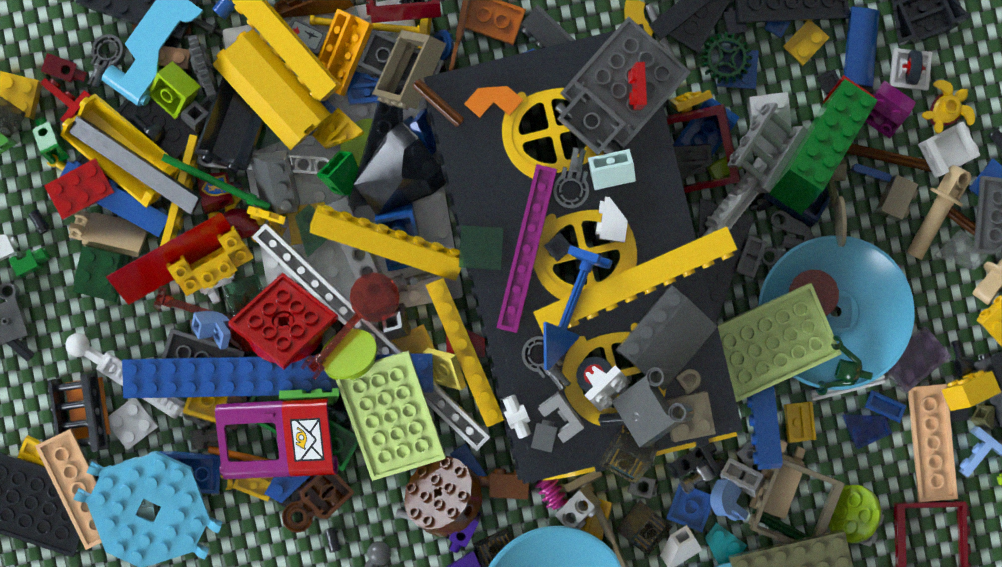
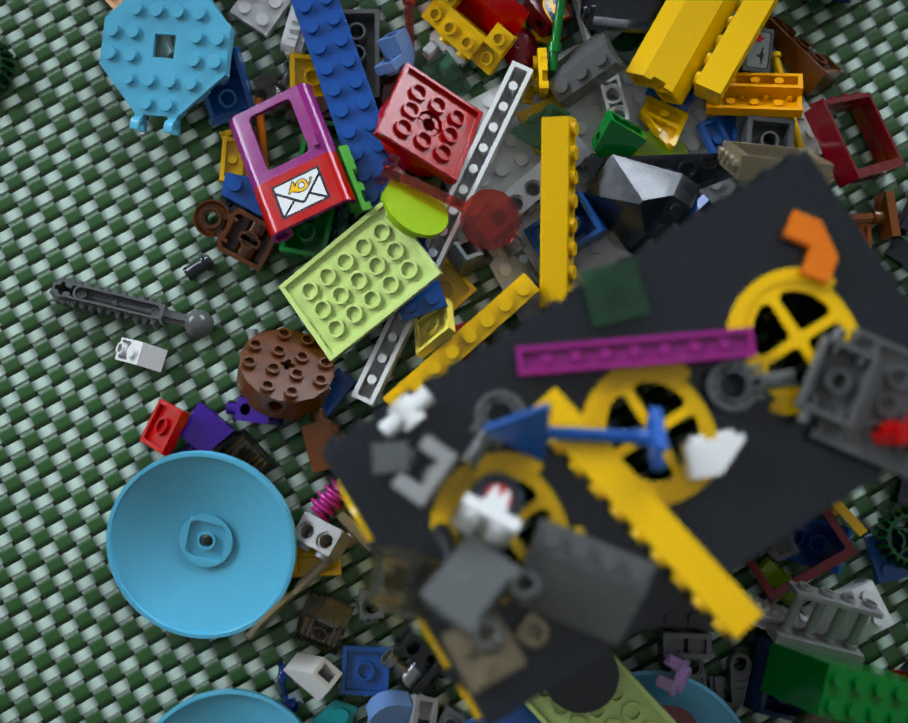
camera: 65 degrees right, 5 degrees down
reddish brown axle [412,79,464,127] -> none
black tile [544,233,570,262] -> none
light aqua brick [588,149,636,190] -> none
none -> black tile [546,650,619,713]
none -> lavender piece [655,654,692,698]

